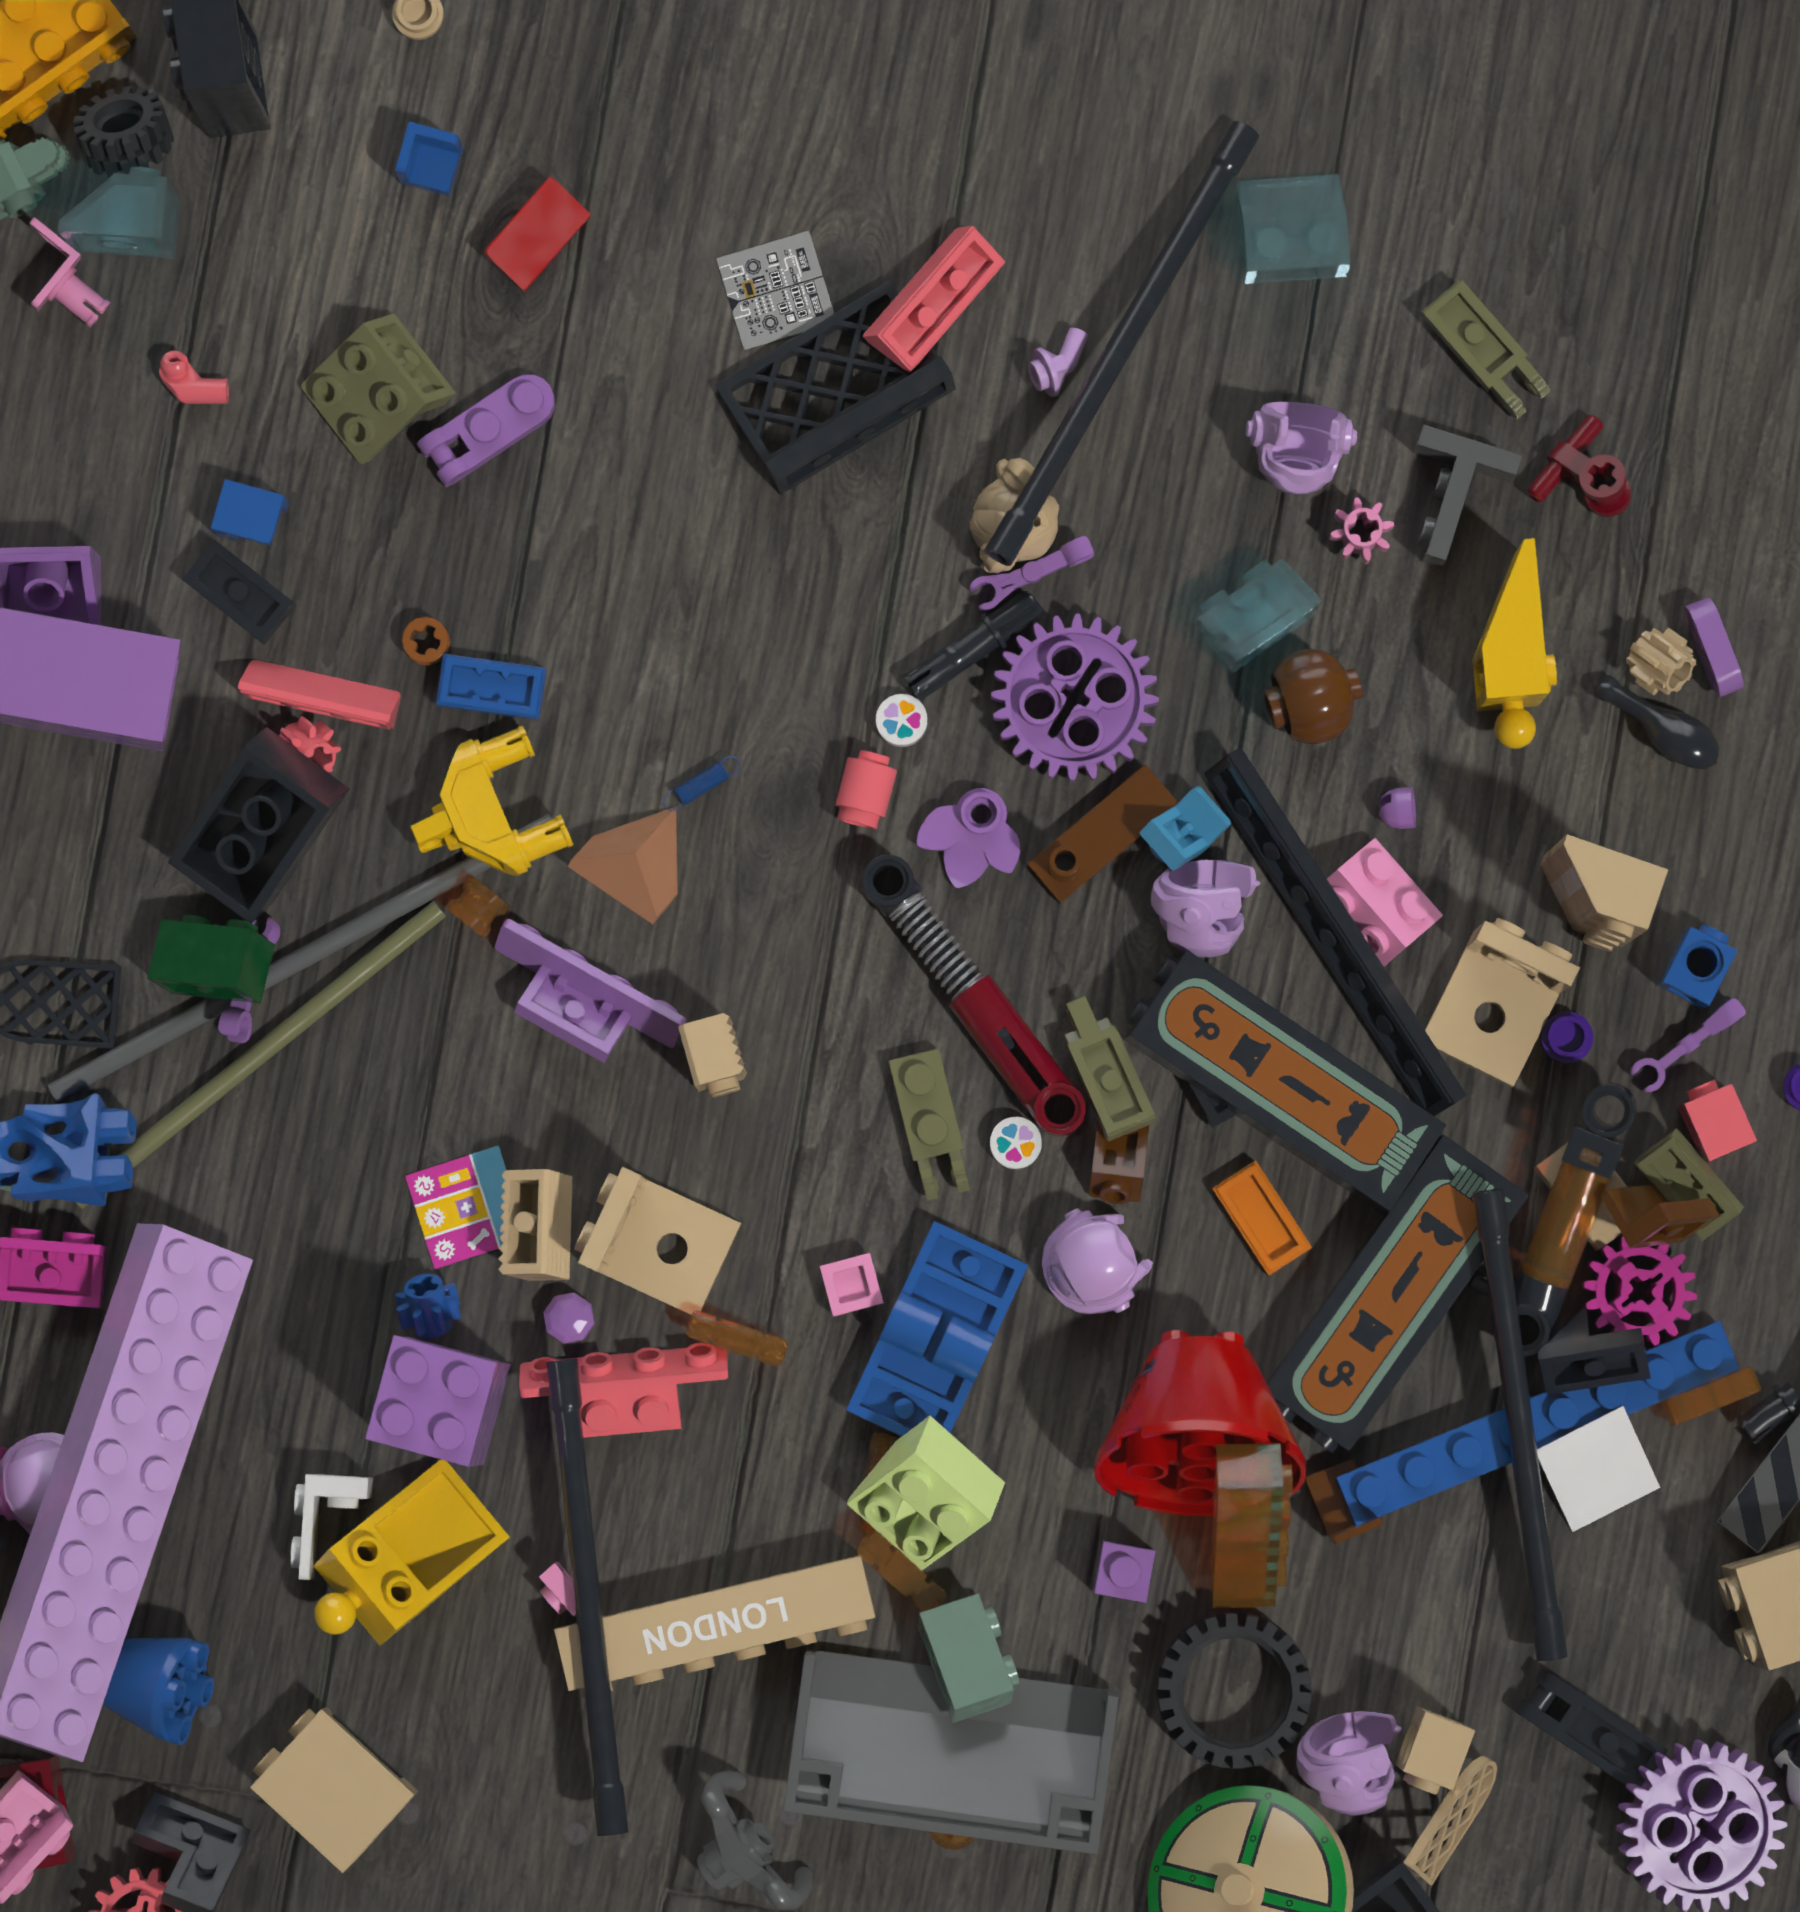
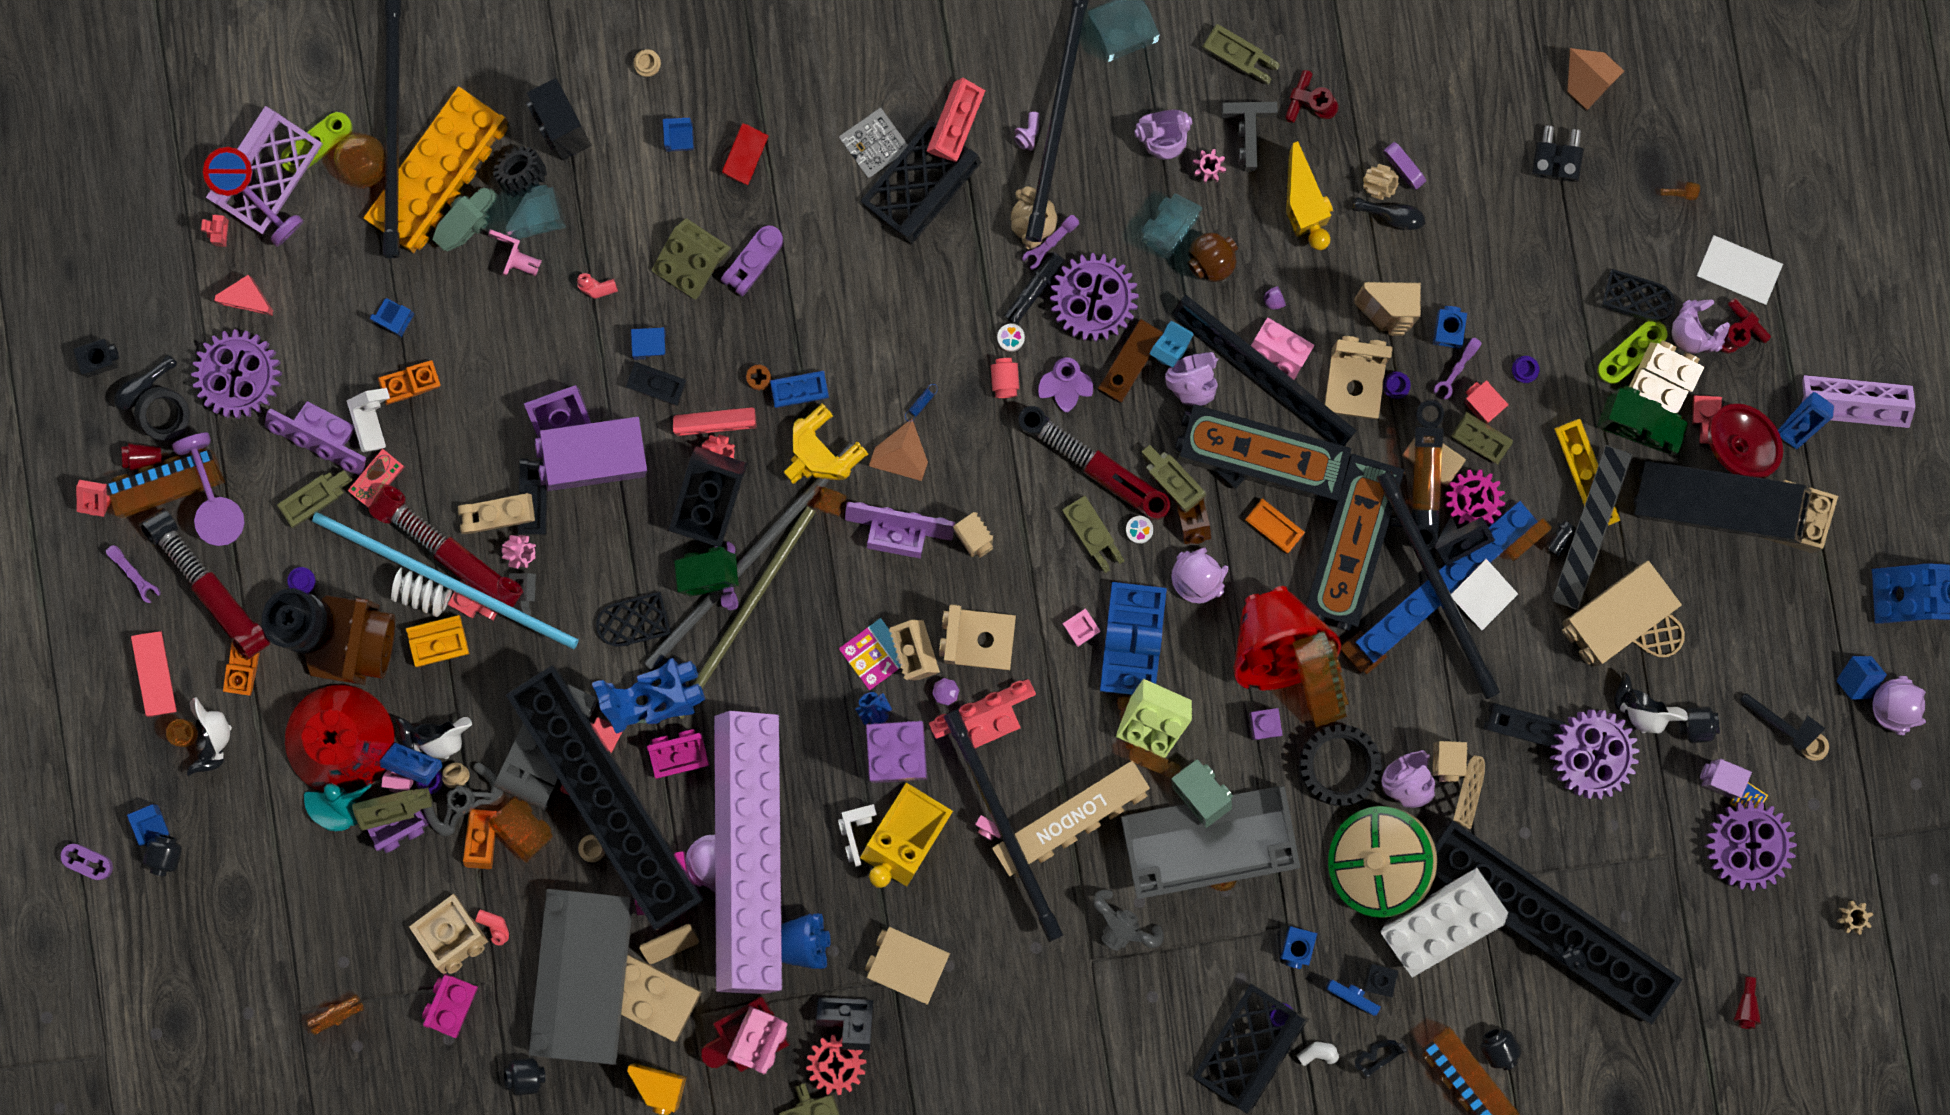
camera: 20 degrees left, 0 degrees up
clear orange axle [686,1310,788,1366] -> none
reddish brown panel [1601,1185,1720,1248] -> none

